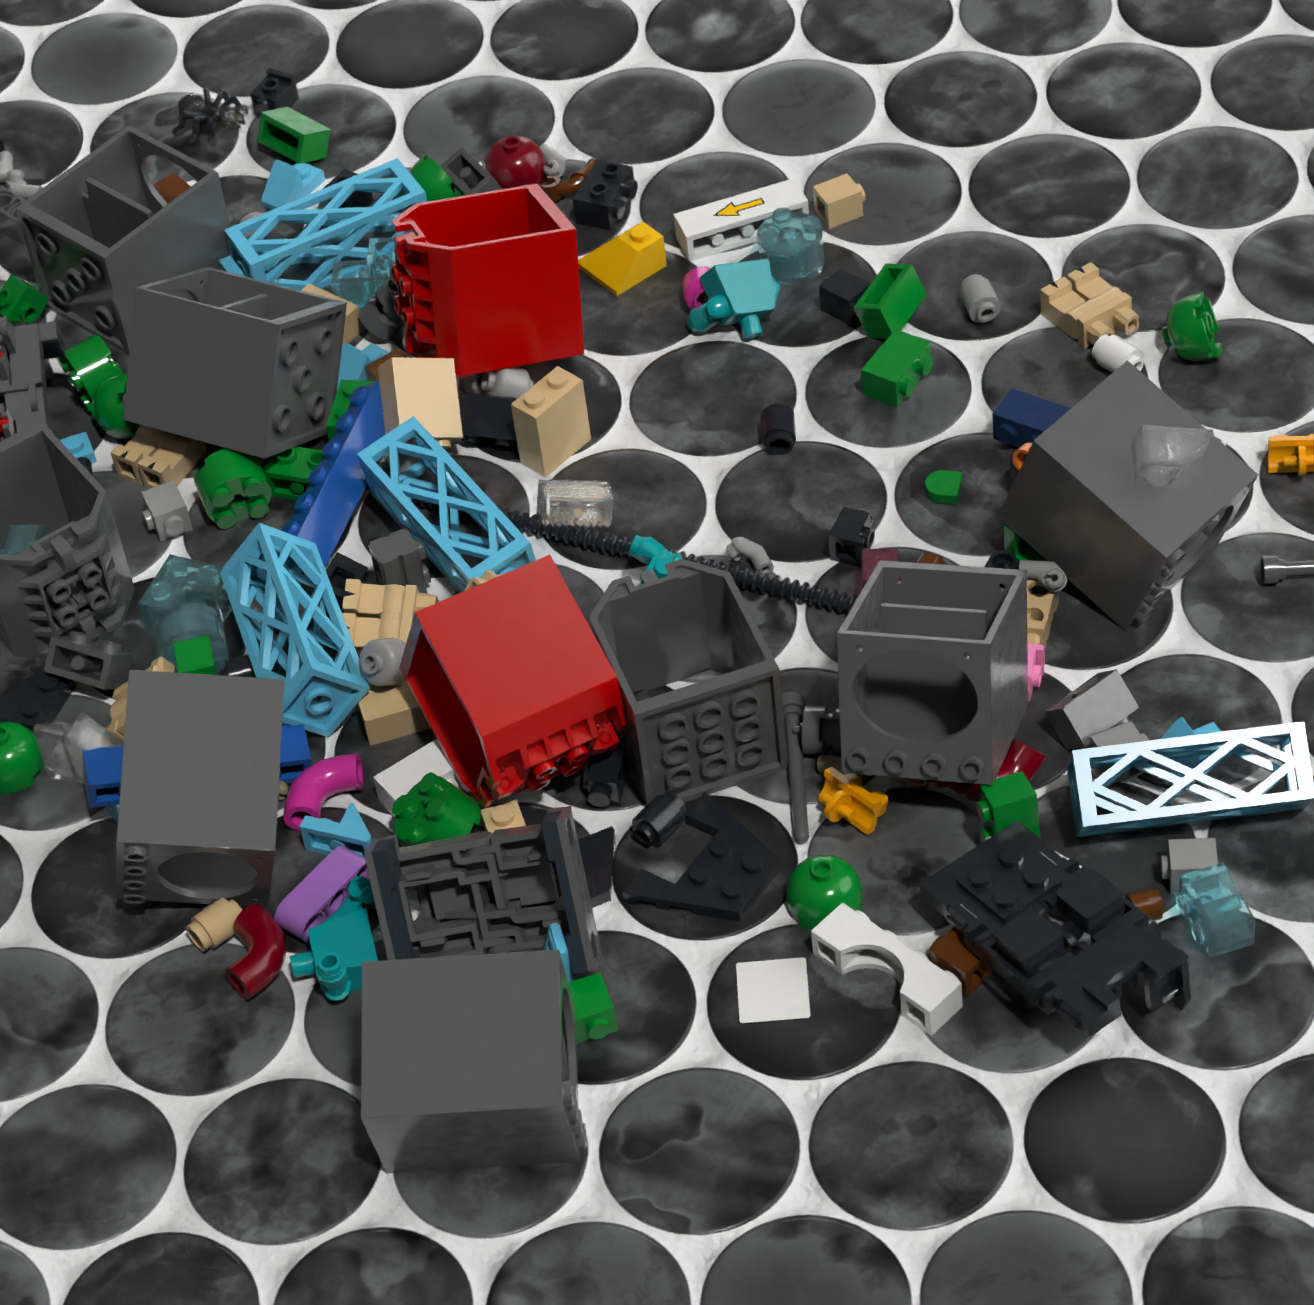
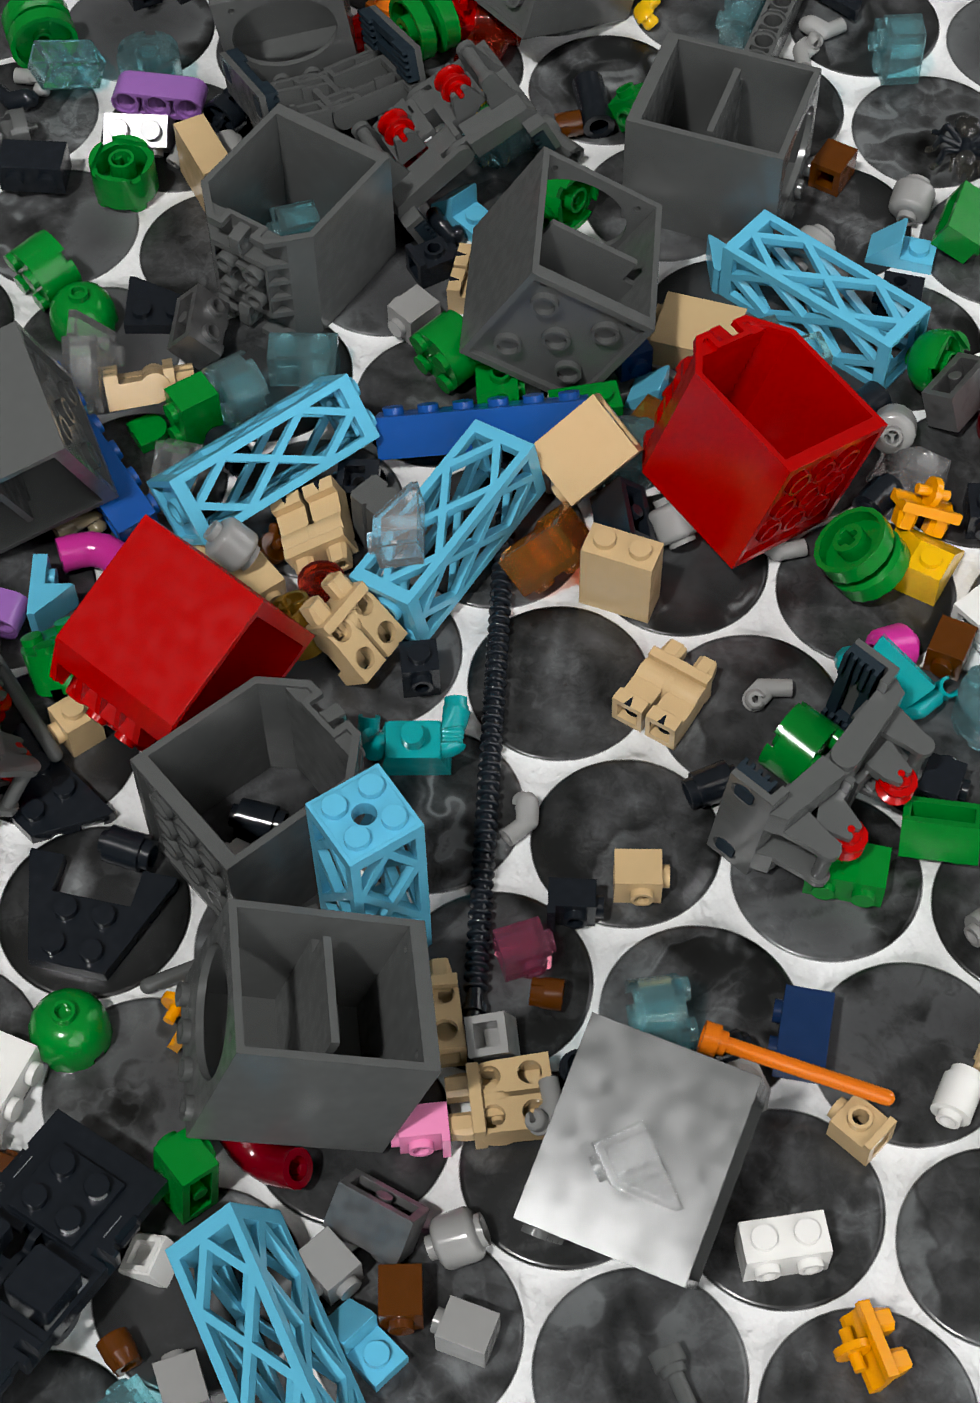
camera: 65 degrees right, 10 degrees up
clear brick [537,480,614,528] -> none
green tile [925,470,963,505] -> none
none -> medium azure piece [305,763,432,947]
none -> clear slope [367,481,425,569]
none -> reddish brown brick [378,1263,424,1336]
none -> black brick [399,639,441,698]
none -> black brick [405,236,457,289]
none -> light grey head [424,1206,491,1270]
none -> light grey brick [430,1295,501,1368]
none -> clear orange brick [498,500,589,597]
none -> tan hips [612,639,717,751]
none -> tan brick [613,849,670,906]
none -> clear light blue brick [625,973,699,1050]
none -> dark grey container [707,638,935,888]
none -> light grey arm [742,678,793,712]
none -> green brick [758,701,844,784]
none -> green wheel [813,506,910,602]
none -> clear light blue brick [868,13,927,86]
none -> light grey head [888,174,936,226]
none -> light orange hips [890,476,963,539]
none -> reddish brown brick [922,615,978,682]

